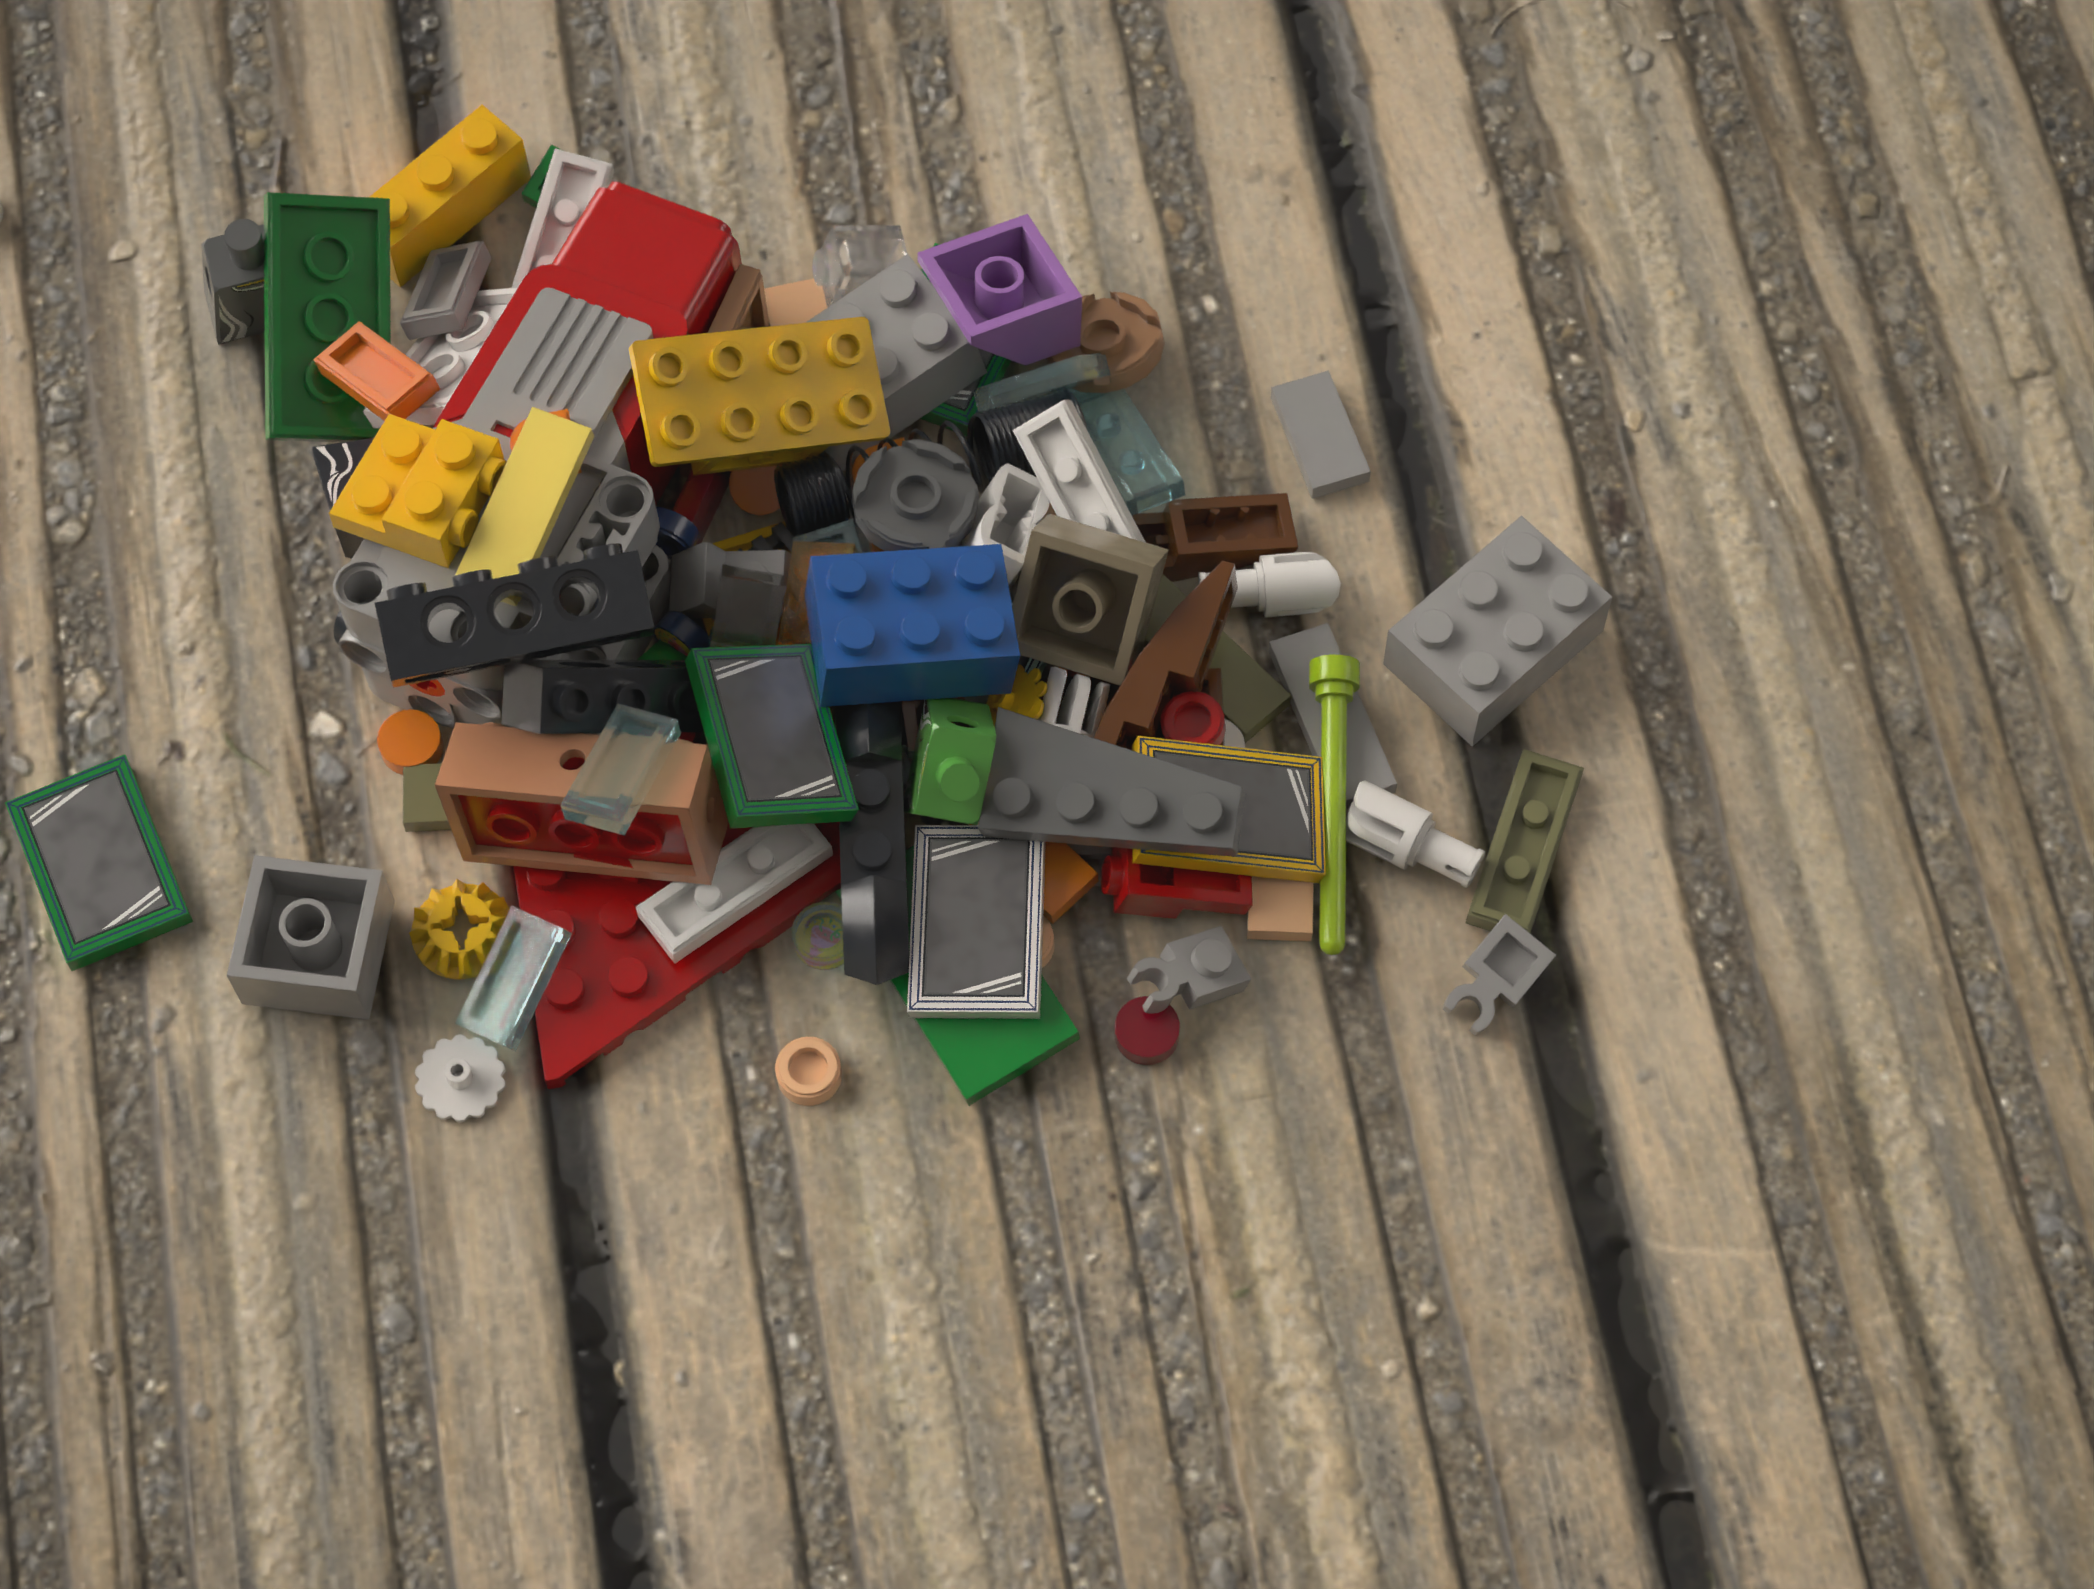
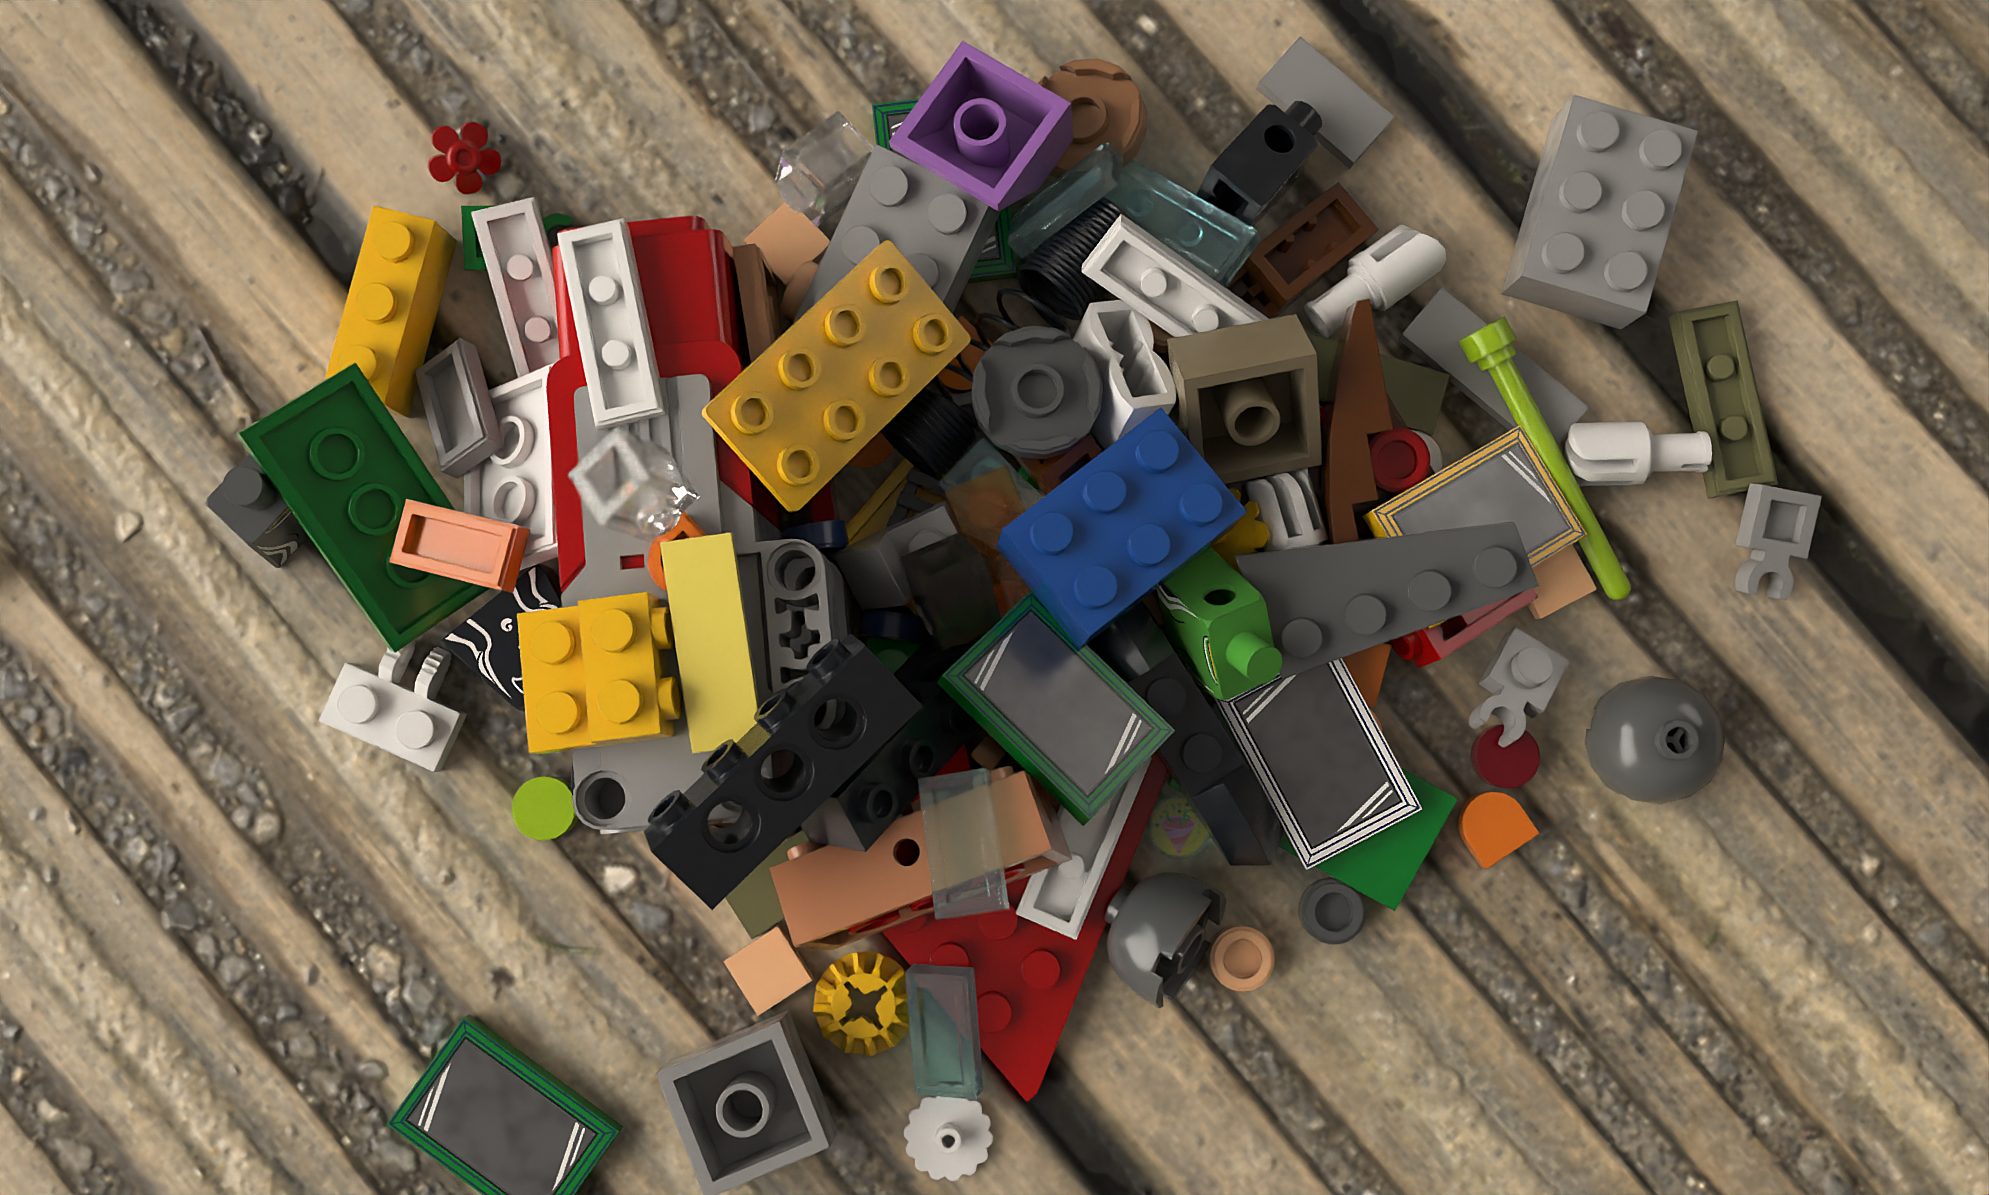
camera: 25 degrees left, 20 degrees up
none -> white hinge [318,639,467,772]
none -> red plant [427,121,501,194]
none -> lime tile [512,776,578,841]
none -> white tile [557,218,665,430]
none -> clear brick [568,426,699,543]
none -> light nougat tile [723,924,814,1016]
none -> dark grey cylinder [1104,872,1227,1008]
none -> black torso [1186,101,1322,254]
none -> dark grey tile [1298,878,1366,944]
none -> orange tile [1457,791,1540,869]
none -> dark grey cylinder [1585,676,1725,804]

